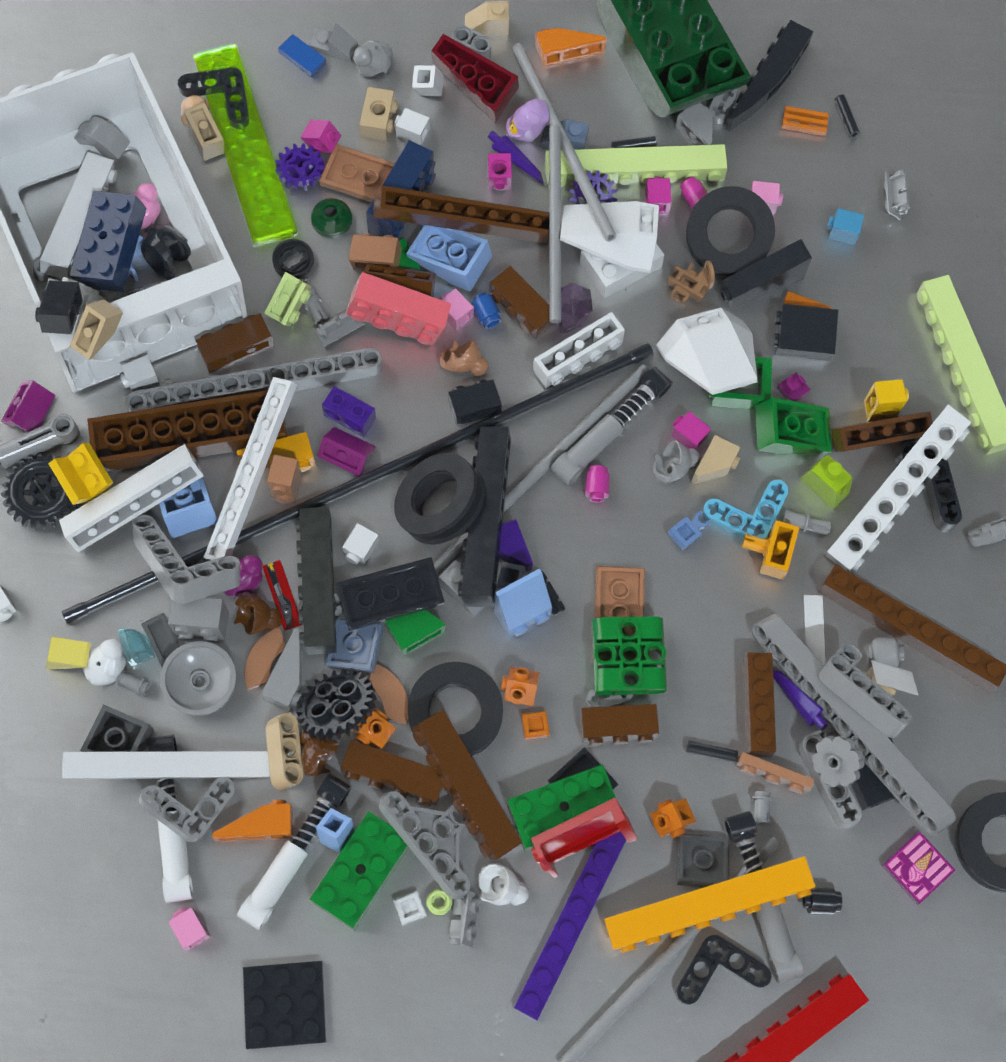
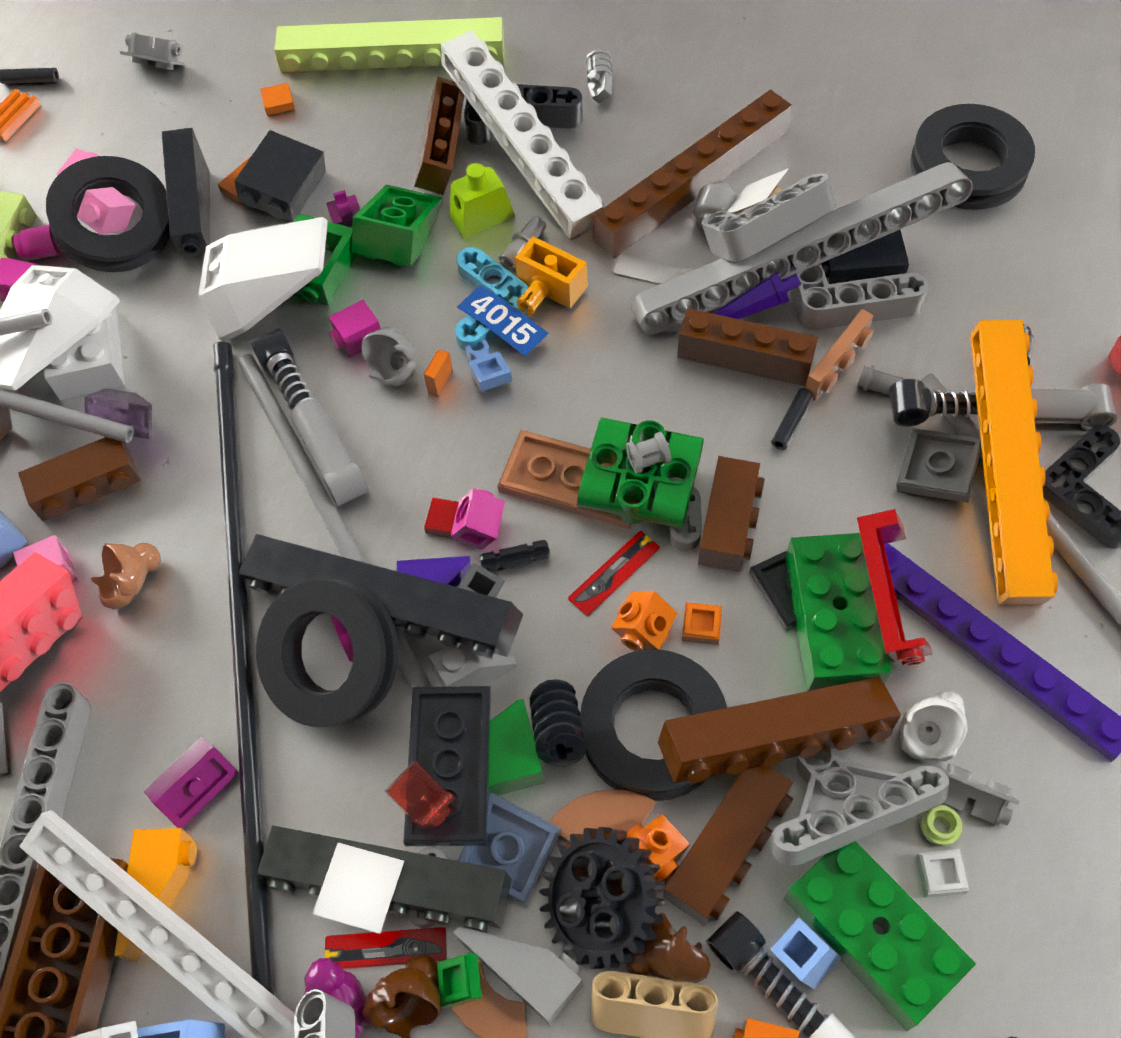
camera: 65 degrees left, 10 degrees down
nougat brick [267,455,302,504] -> none
dark purple brick [322,386,376,438] -> none
white brick [342,523,379,566] -> none
black brick [448,379,502,426] -> none
blue brick [471,293,501,329] -> none
light blue slope [494,568,552,637] -> none
white brick [533,312,625,388] -> none
dark pink brick [585,465,610,503] -> none
orange brick [650,798,697,839] -> none
medium nougat piece [667,260,715,306] -> none
tan slope [691,435,741,484] -> none
light grey plant [812,735,864,787] -> none
dark azure brick [827,208,864,245] -> none
yellow brick [864,379,909,422] -> none
tile [882,831,955,905] -> none
none -> bright pink brick [77,187,136,235]
none -> orange tile [260,83,295,116]
none -> white sticker [312,843,404,934]
none -> clear red bracket [384,761,455,829]
none -> orange tile [423,349,453,397]
none -> red tile [424,498,459,538]
none -> green tile [437,953,482,1007]
none -> dark pink brick [450,488,505,550]
none -> blue sticker [457,285,549,356]
none -> black piece [529,679,586,767]
none -> red sticker [568,531,660,616]
none -> light grey bush [626,432,671,474]

